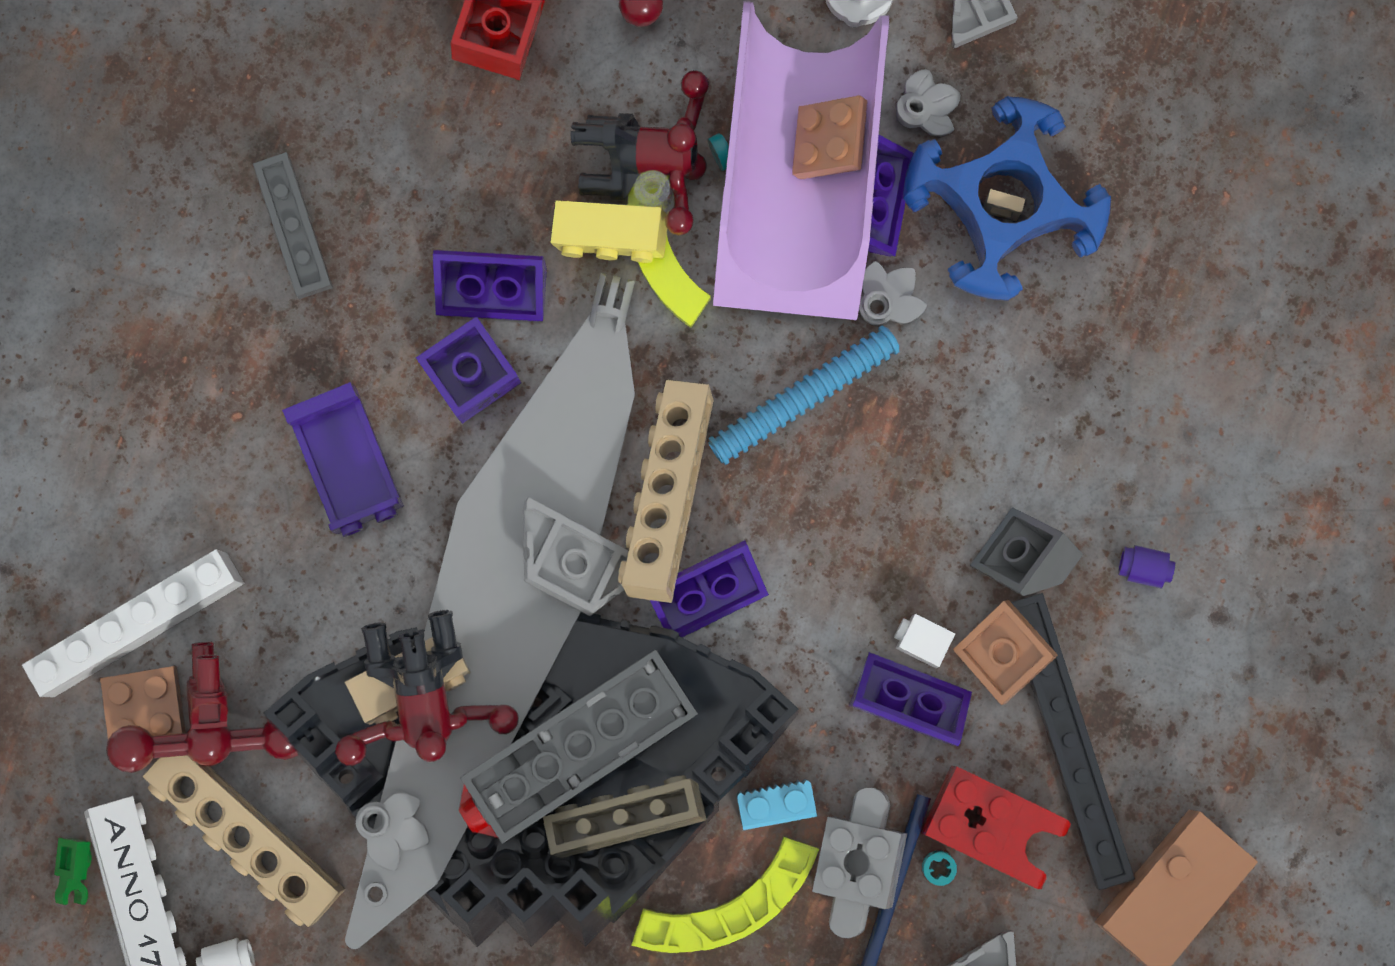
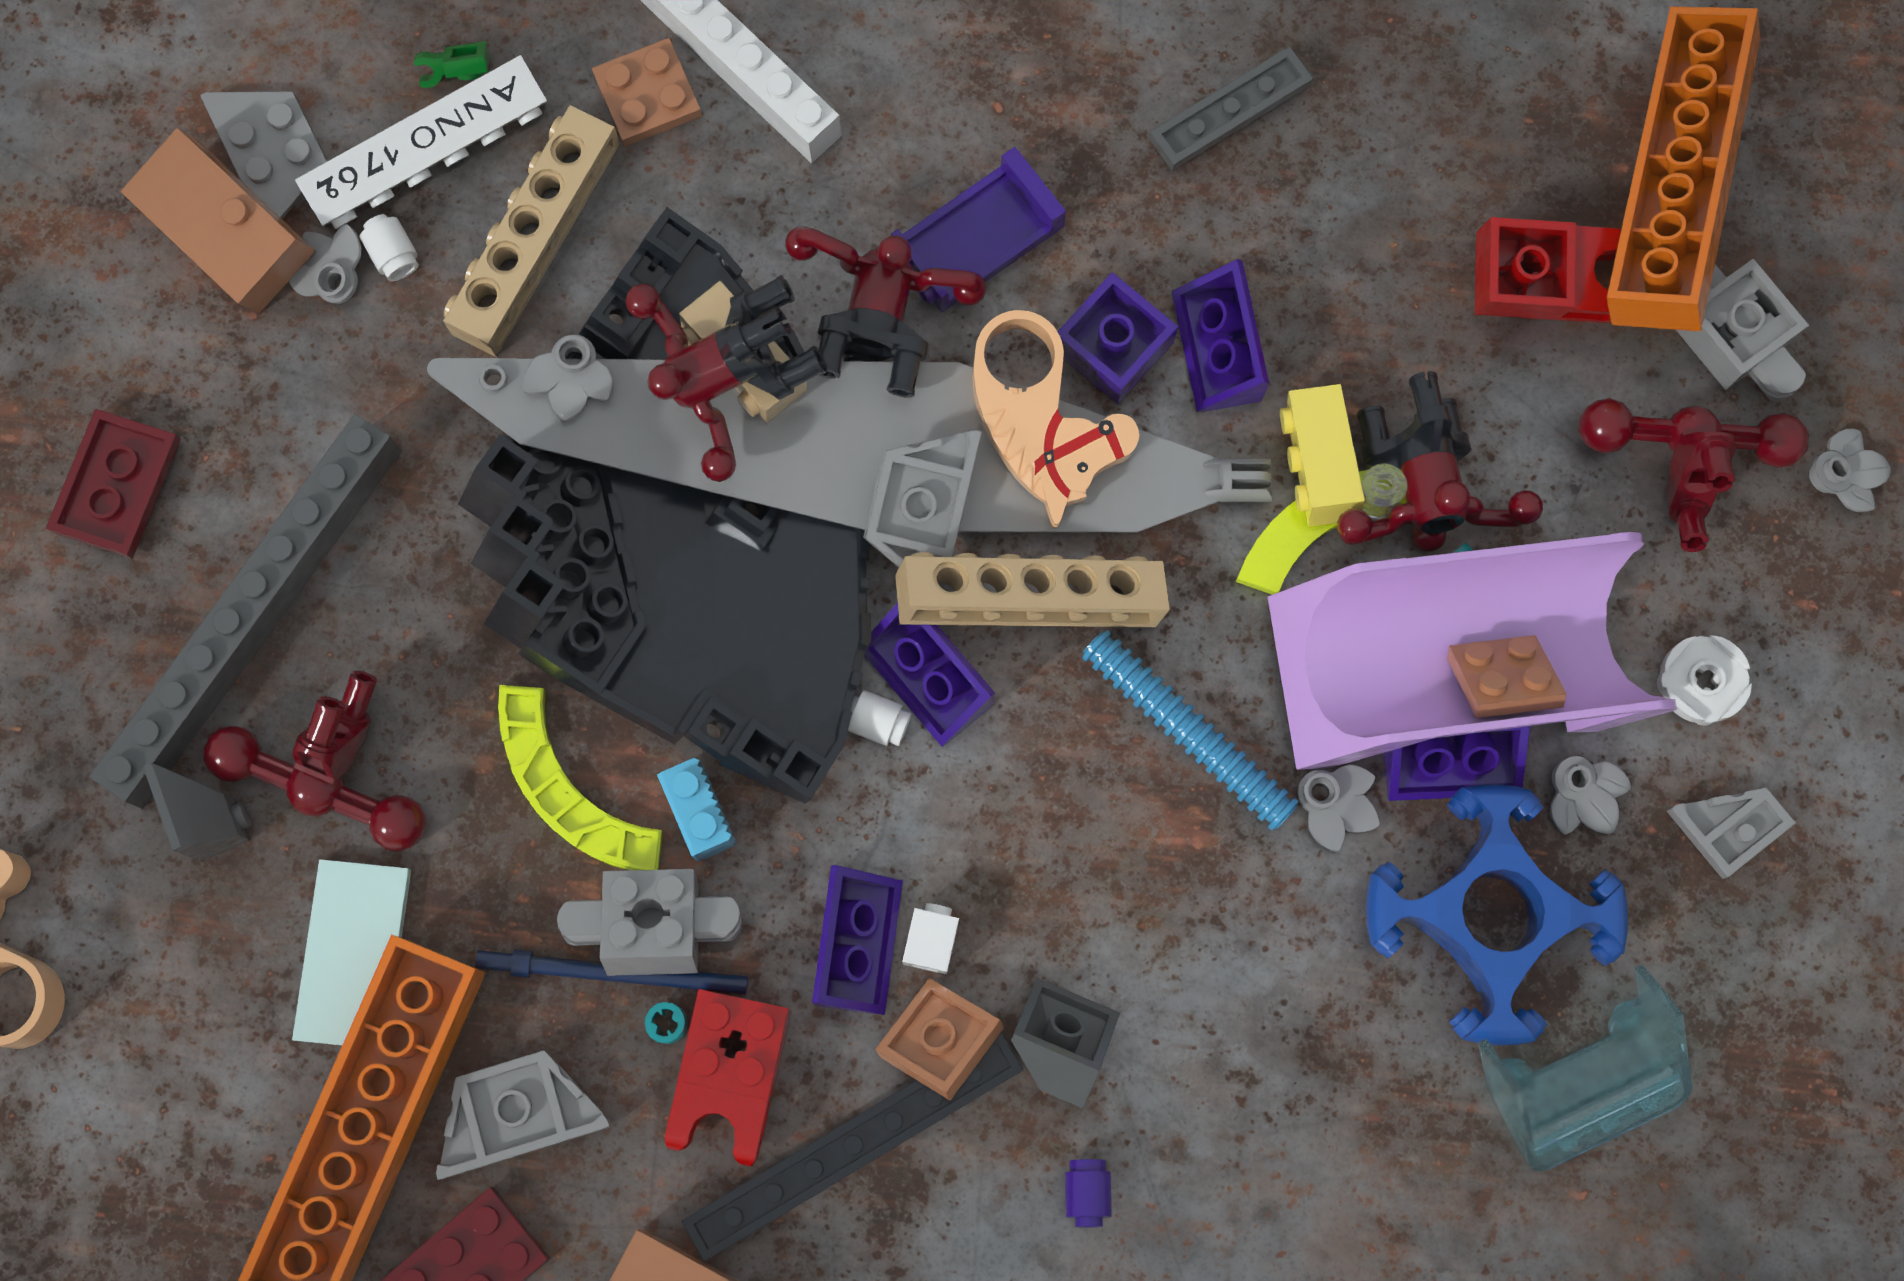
camera: 75 degrees right, 5 degrees down
dark red connector [106,642,298,773] -> none
dark grey piece [458,650,698,844] -> none
dark tan brick [543,775,706,858] -> none
tan tile [983,189,1025,221] -> none
none -> wheel [785,226,986,398]
none -> white brick [848,690,912,746]
none -> light nougat animal [972,310,1140,529]
none -> clear light blue windscreen [1478,964,1692,1171]

